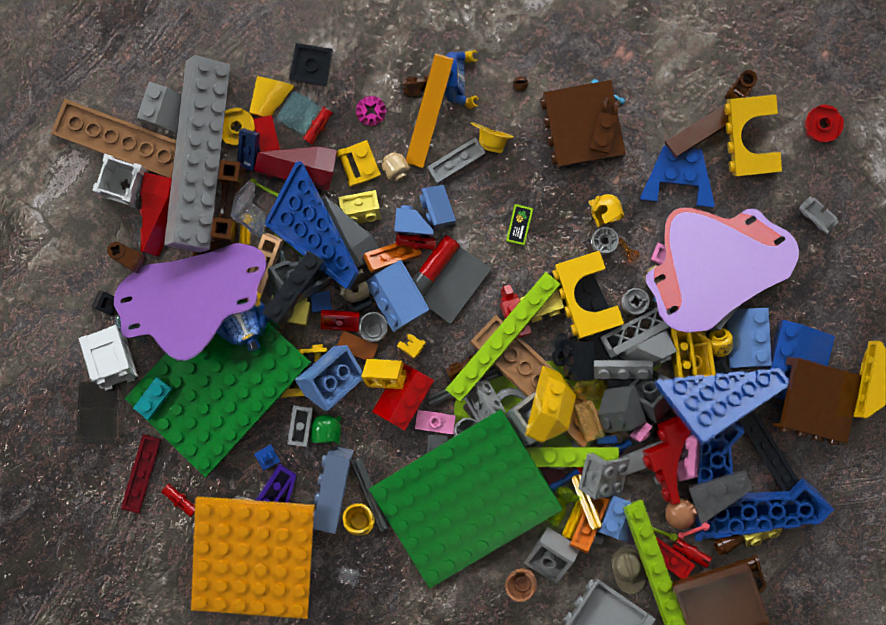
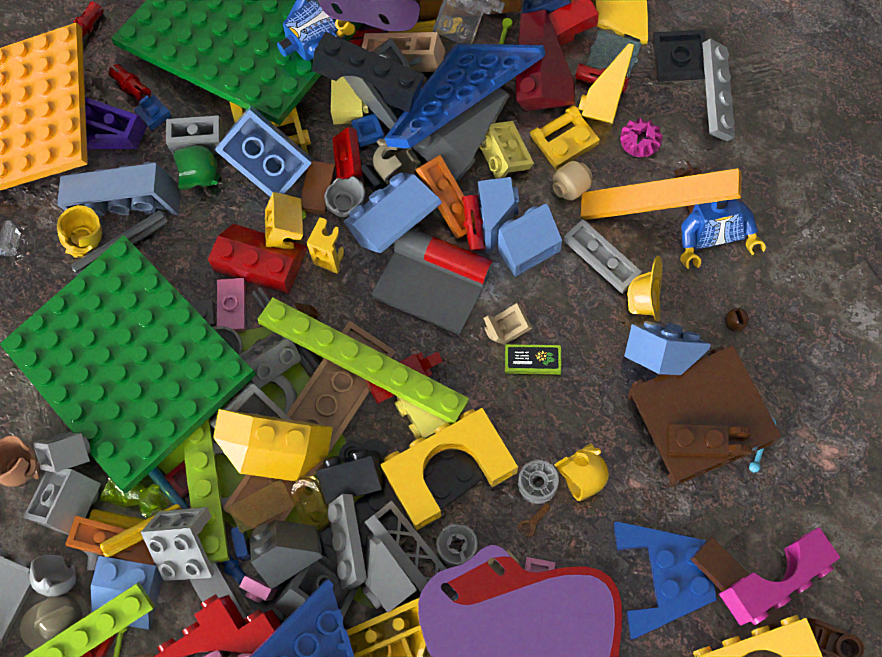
camera: 85 degrees right, 15 degrees down
none -> light grey hair [29,555,76,597]
none -> light grey brick [32,432,90,473]
none -> red pin [109,64,151,101]
none -> tan bracket [483,303,532,345]
none -> yellow slope [579,44,634,124]
none -> medium blue slope [624,321,711,375]
none -> light grey plate [702,39,735,142]
none -> dark pink arch [719,527,841,626]

